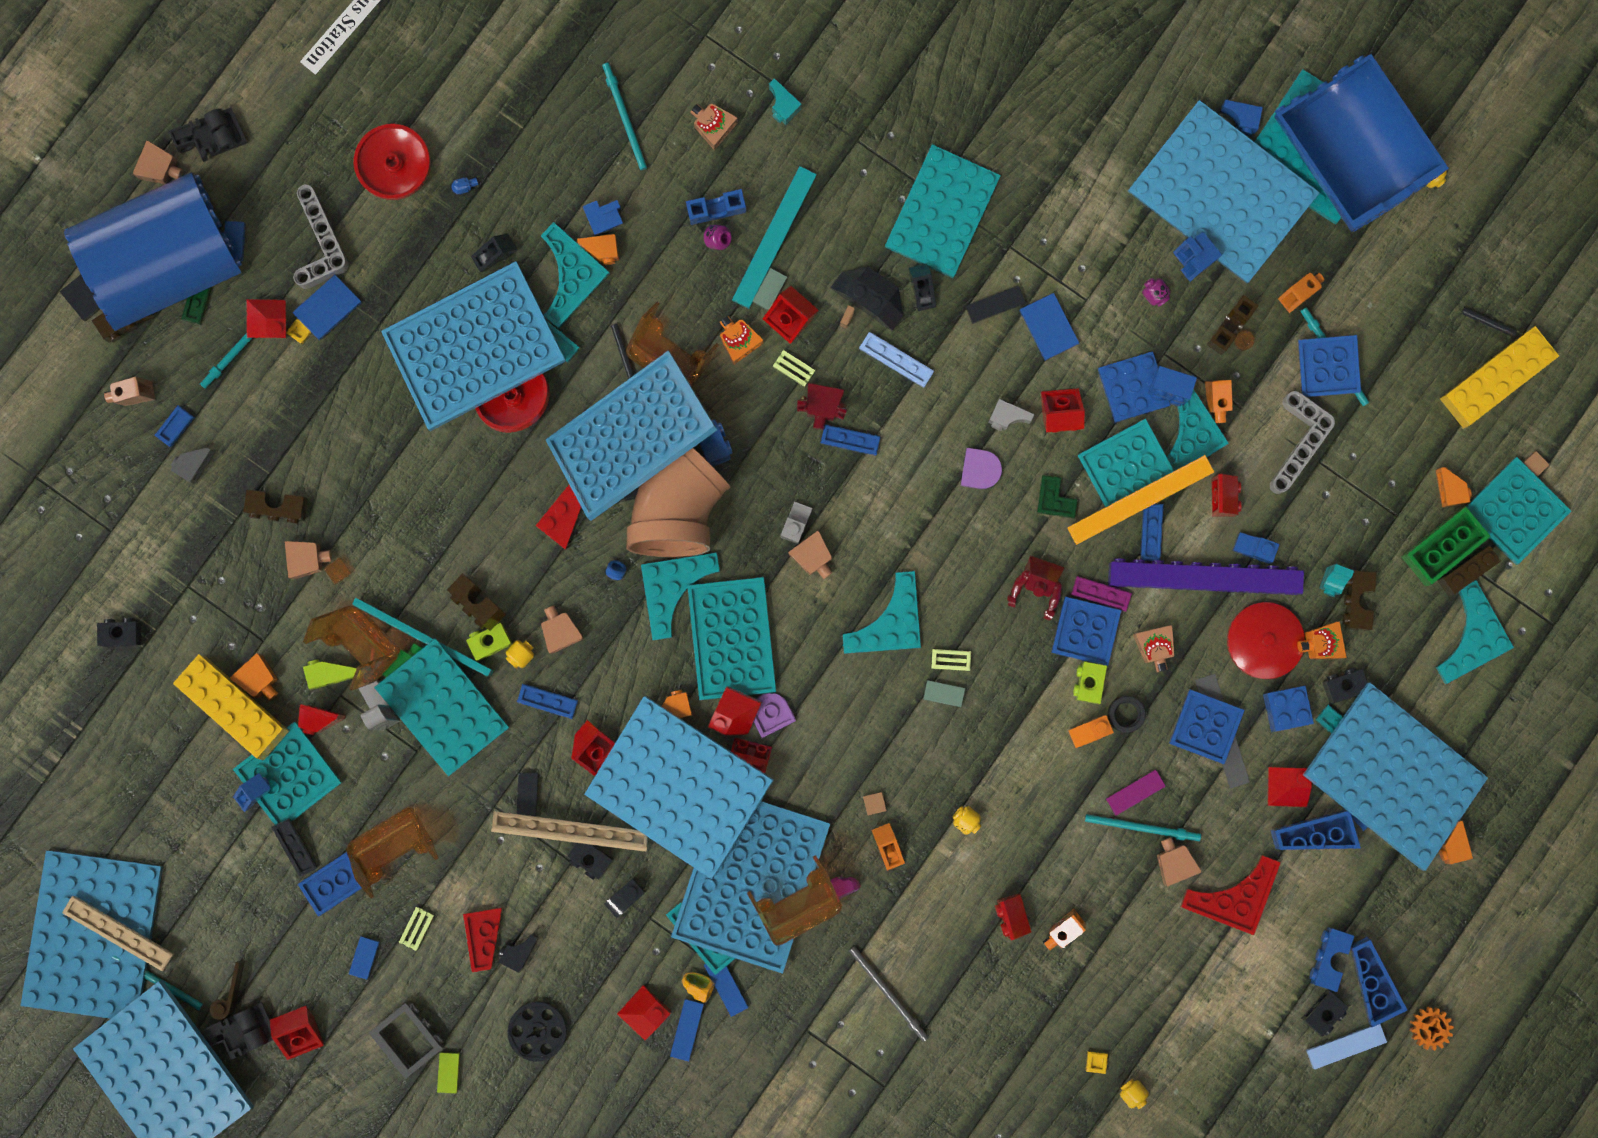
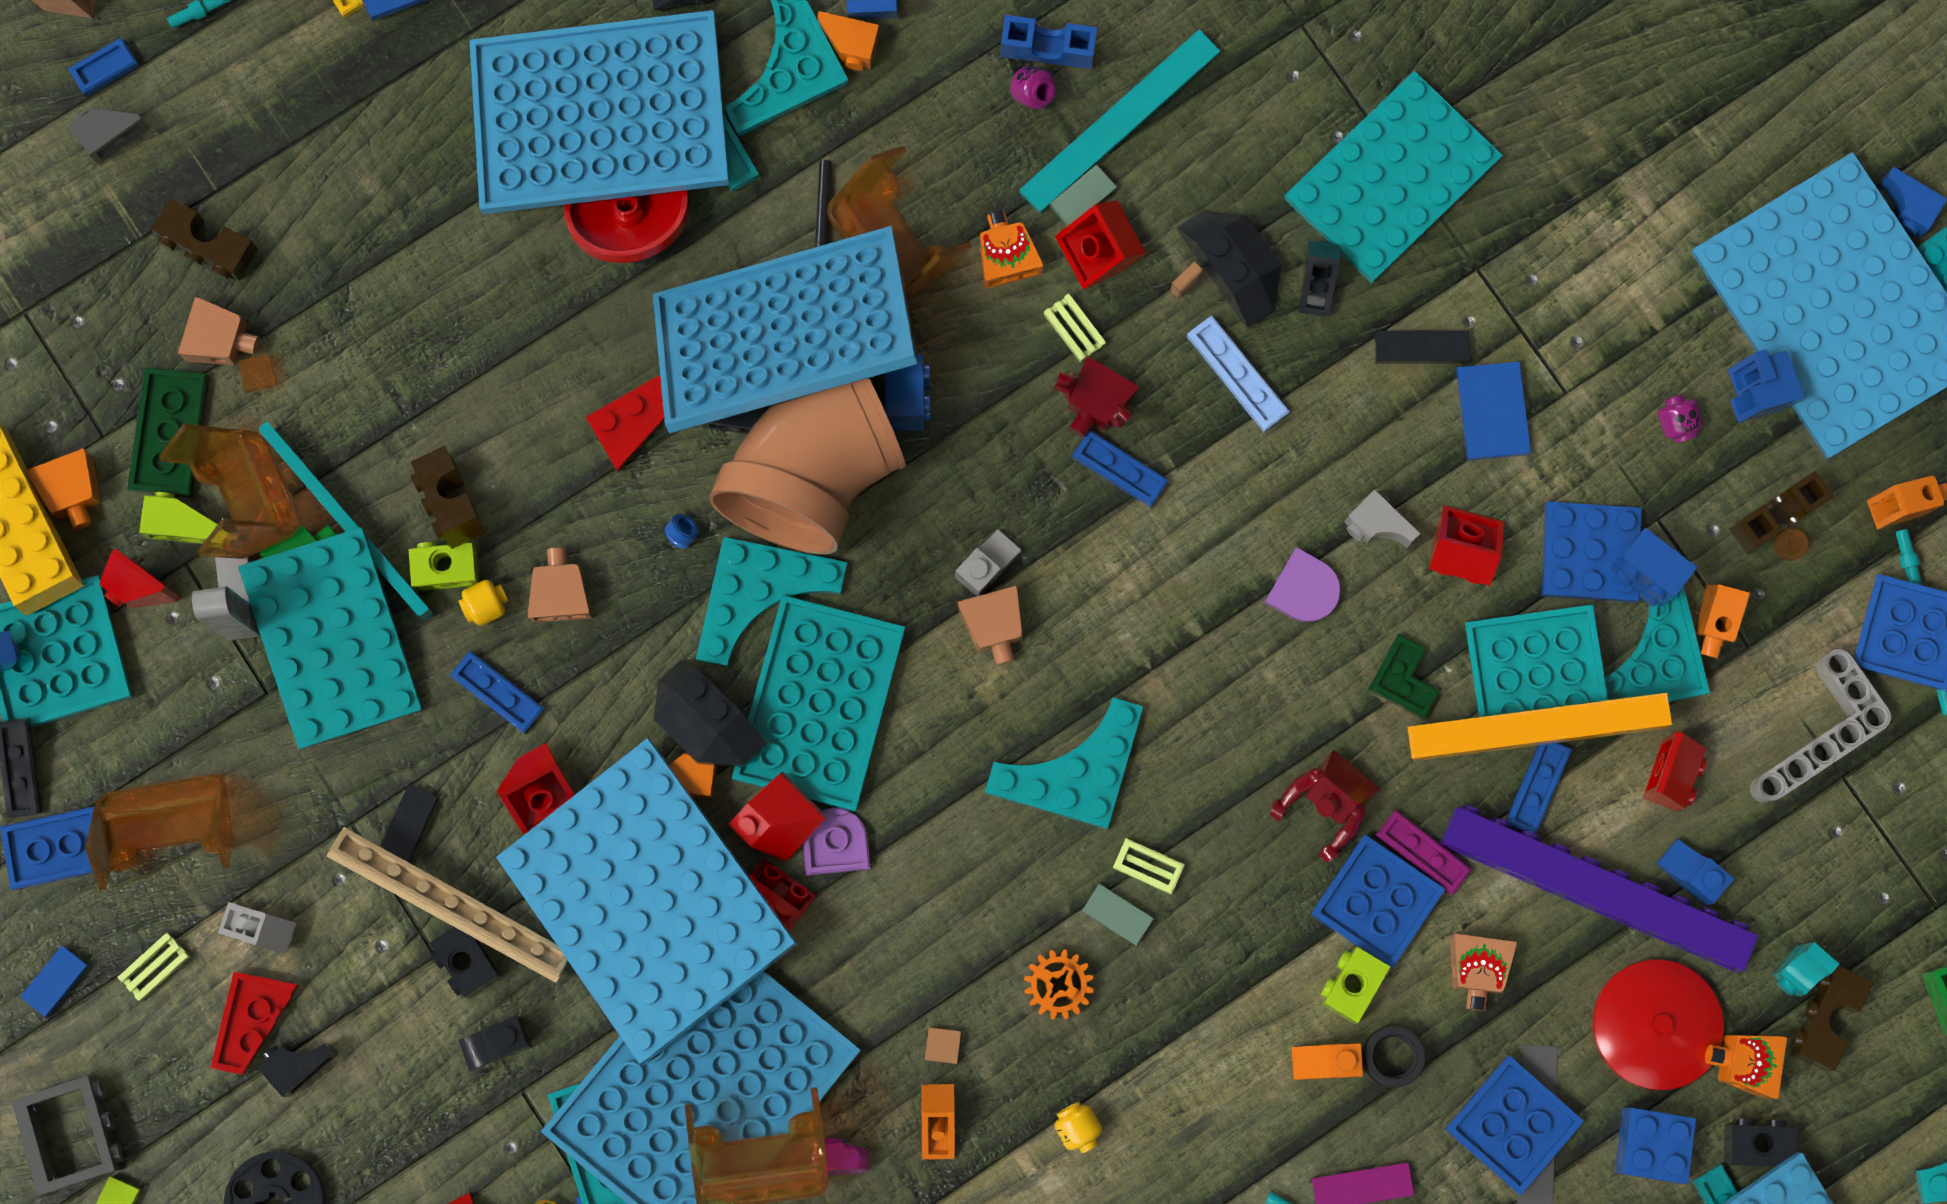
camera: 20 degrees right, 5 degrees down
none -> dark green tile [127,367,210,498]
none -> light grey arch [218,902,296,954]
none -> black wedge [654,660,768,767]
none -> orange gear [1024,949,1094,1020]

